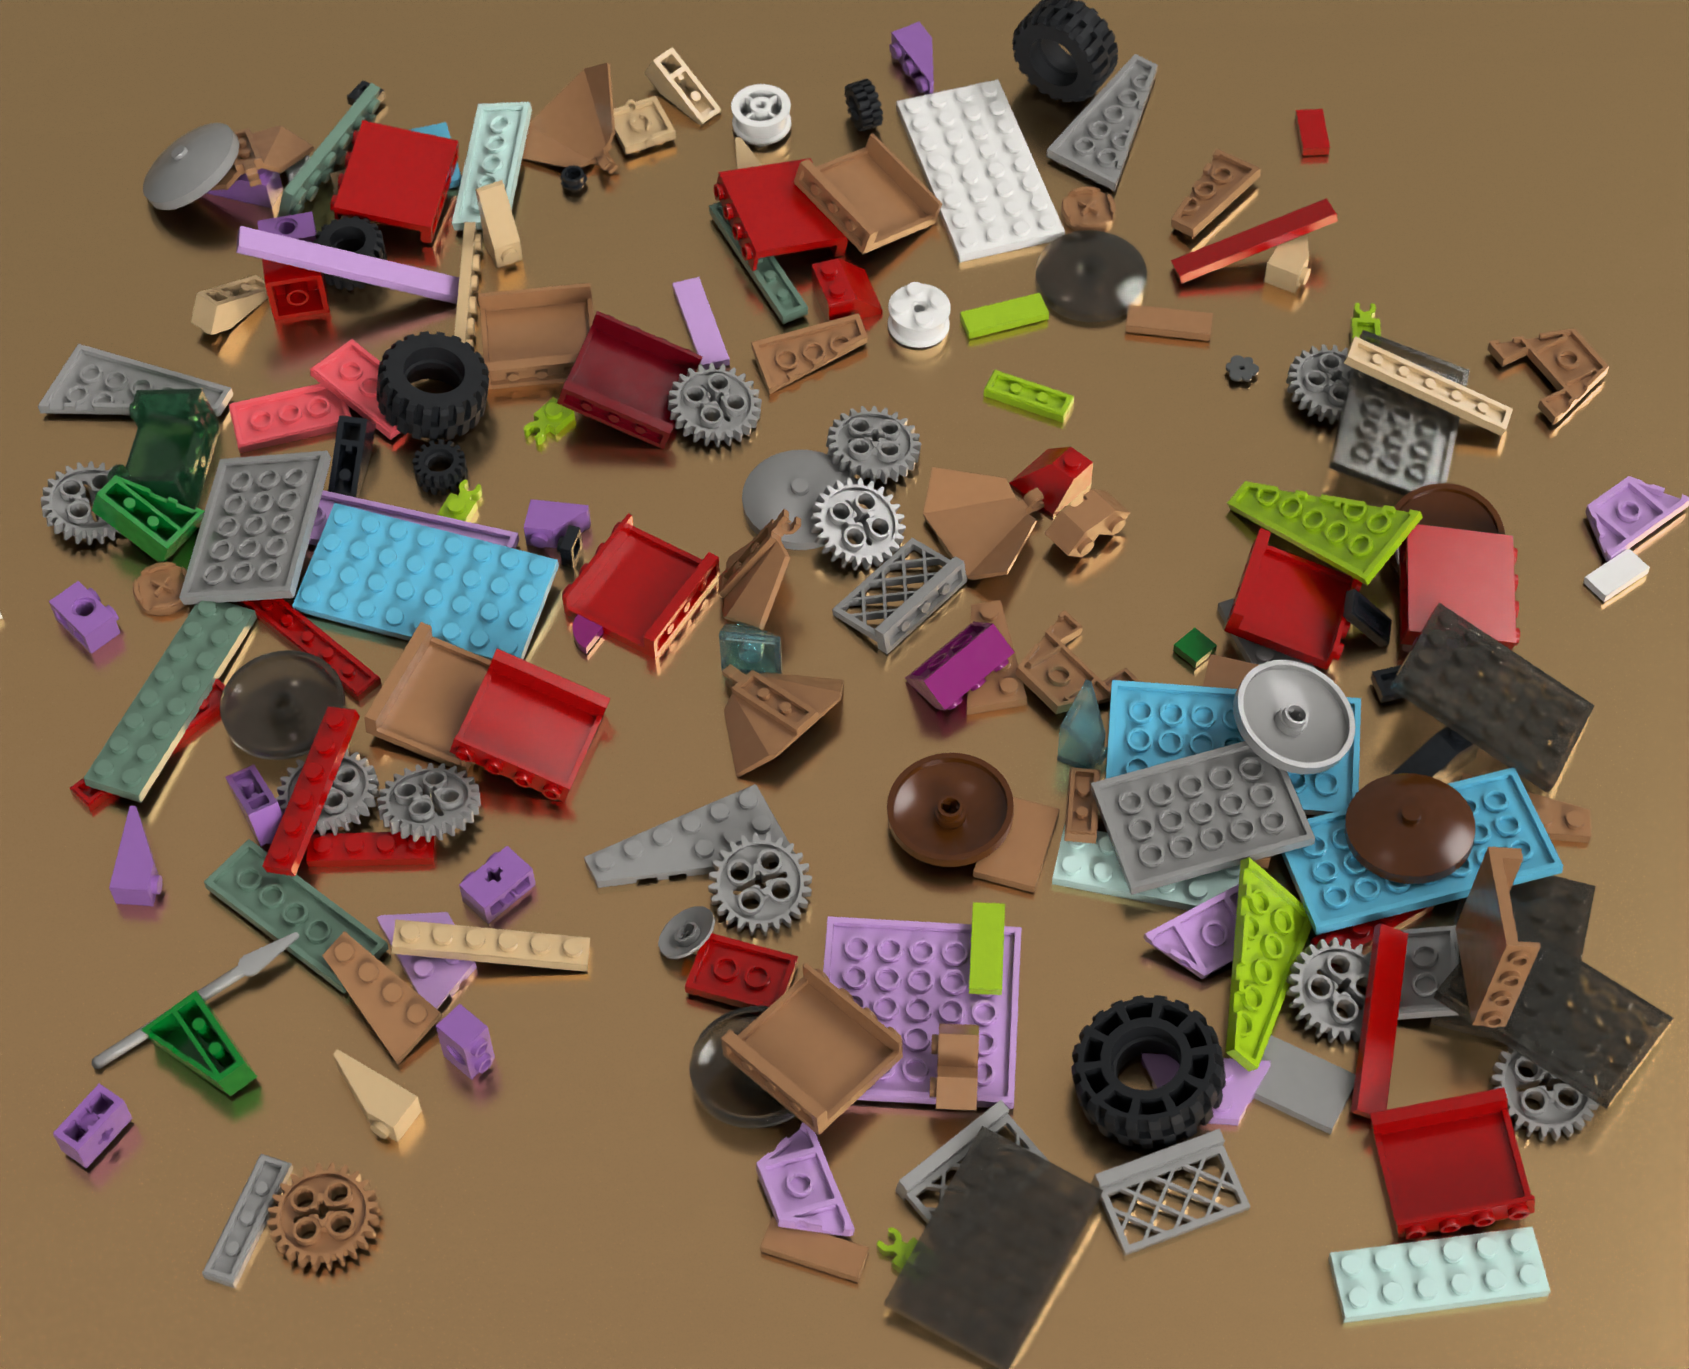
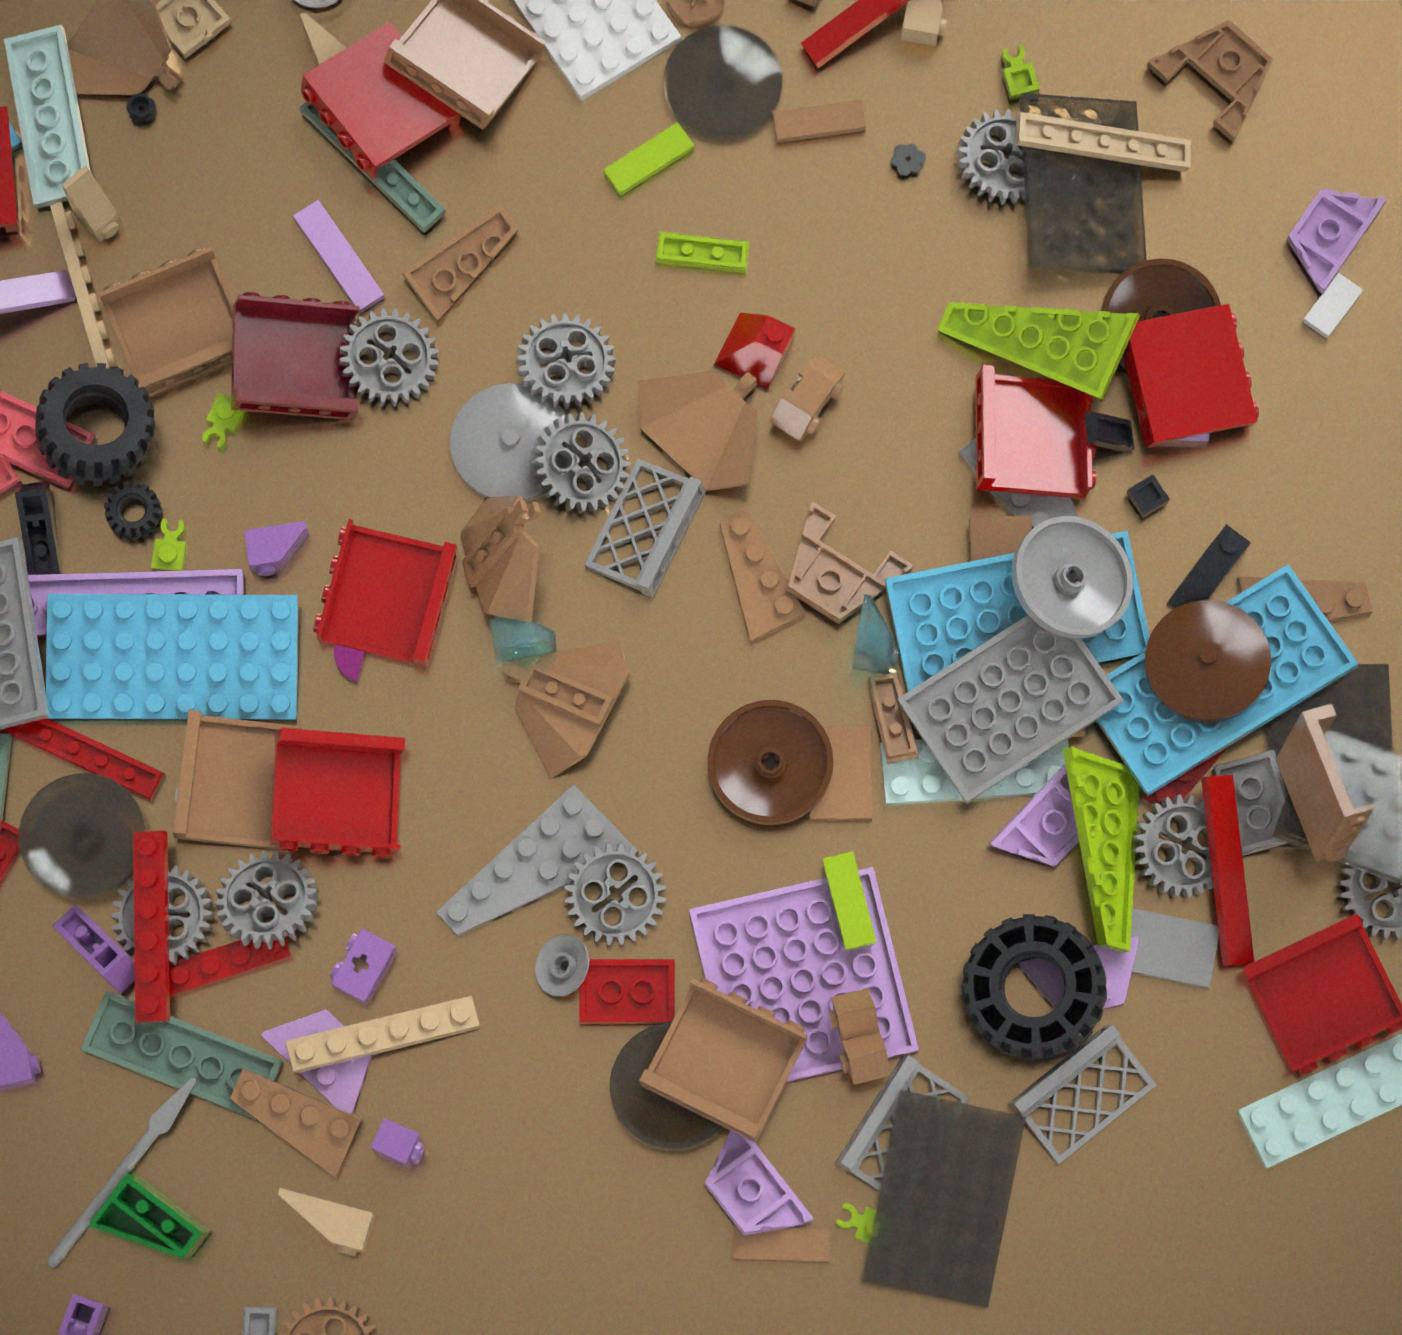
camera: 20 degrees left, 20 degrees up
black plate [557,525,583,568] -> none
red slope [812,258,883,322] -> none
white wheel [888,282,951,348] -> none
magenta slope [905,621,1015,710] -> none
green tile [1173,627,1217,668] -> none
clear smoke plate [1389,603,1595,793] -> none

